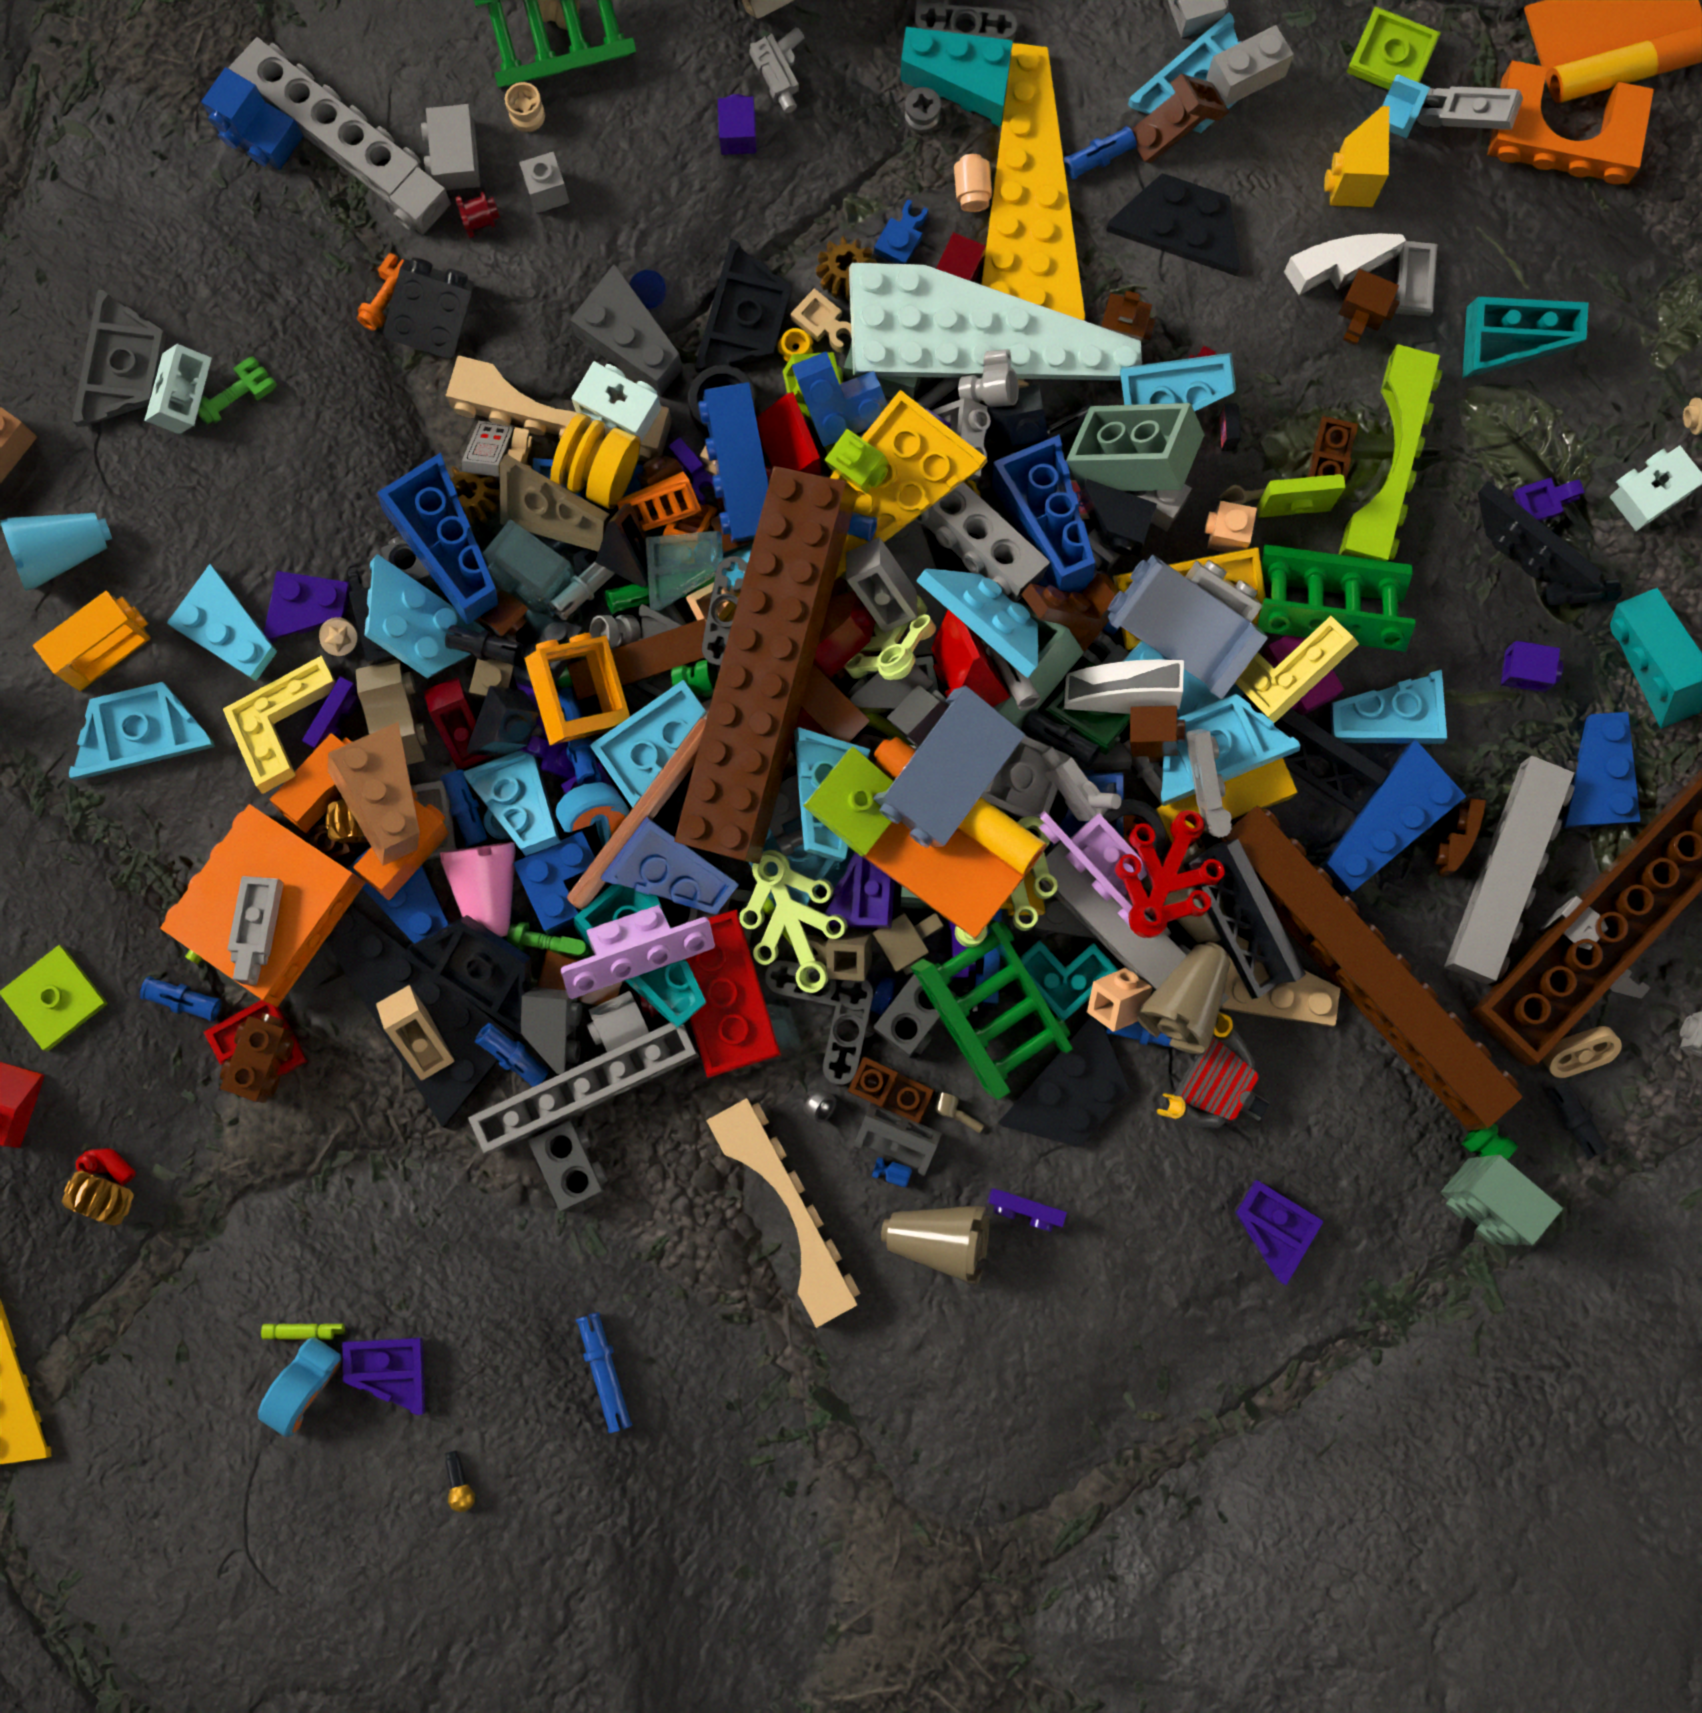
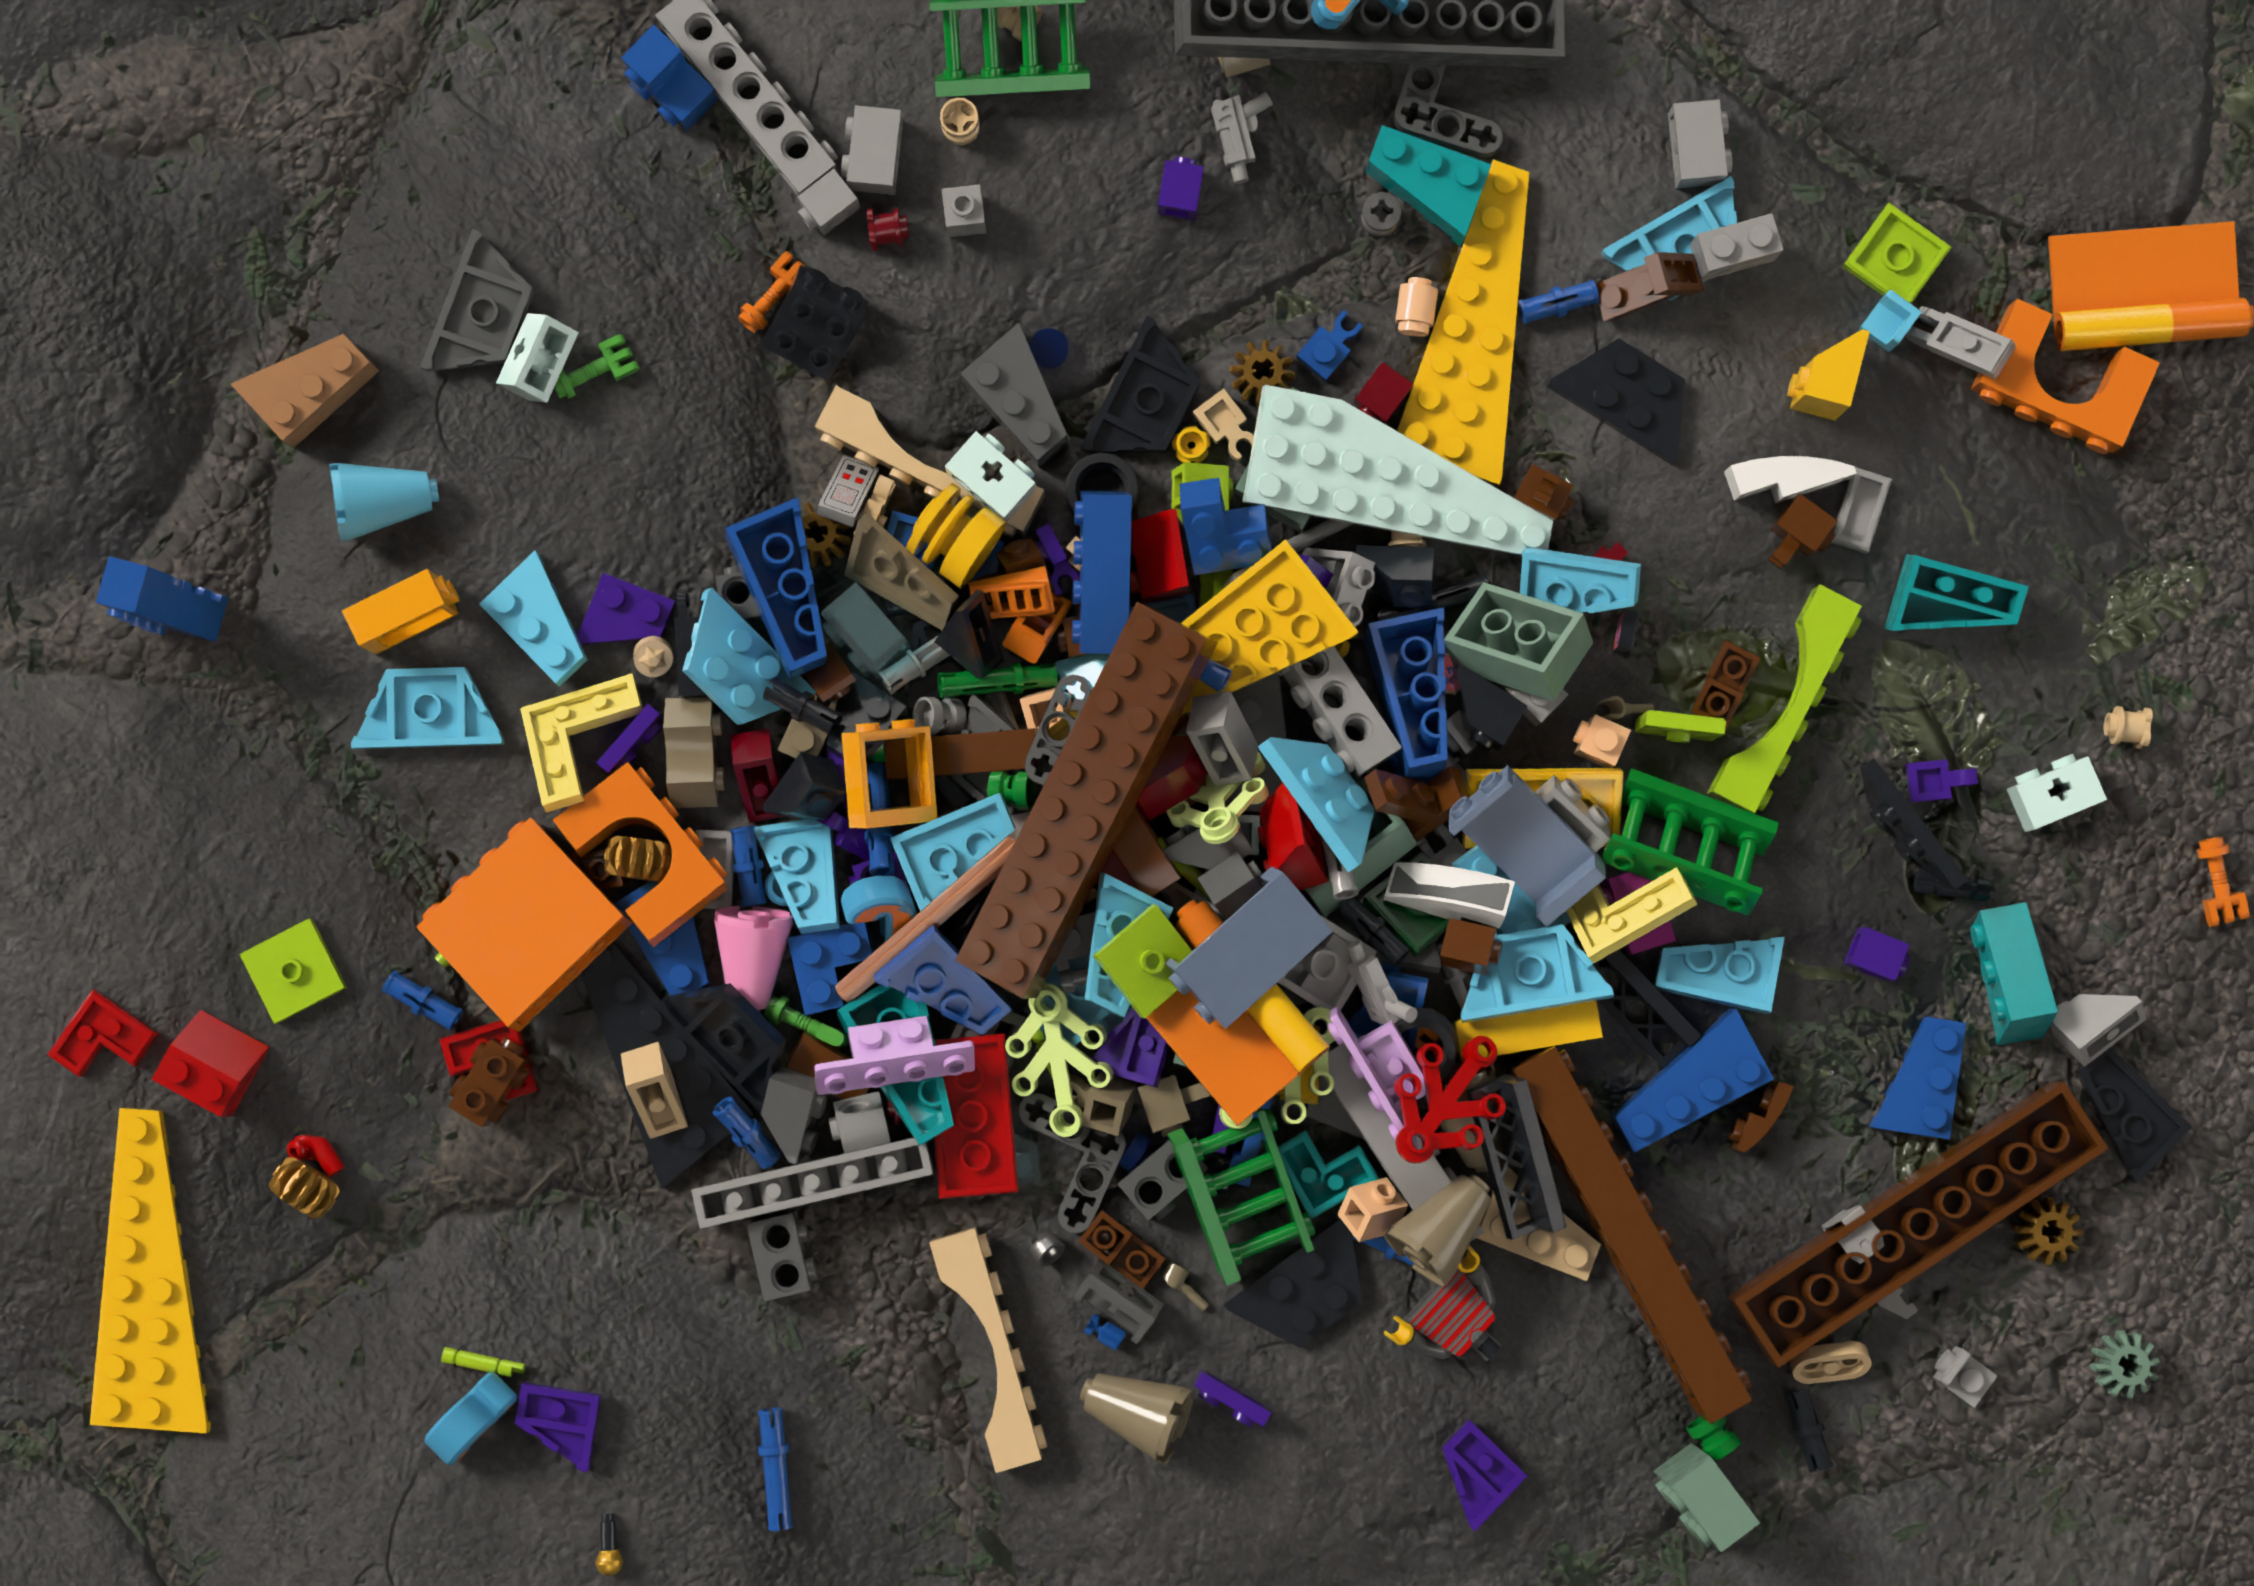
camera: 10 degrees right, 5 degrees up
light grey hinge [227,876,284,986] -> none
medium nougat wedge [328,722,420,866] -> none
clear light blue wing [646,531,723,611] -> none
lime brick [825,429,889,494] -> none
light grey piece [958,349,1019,407] -> none
light grey hinge [1186,729,1232,838] -> none
light grey brick [1444,756,1575,985] -> none

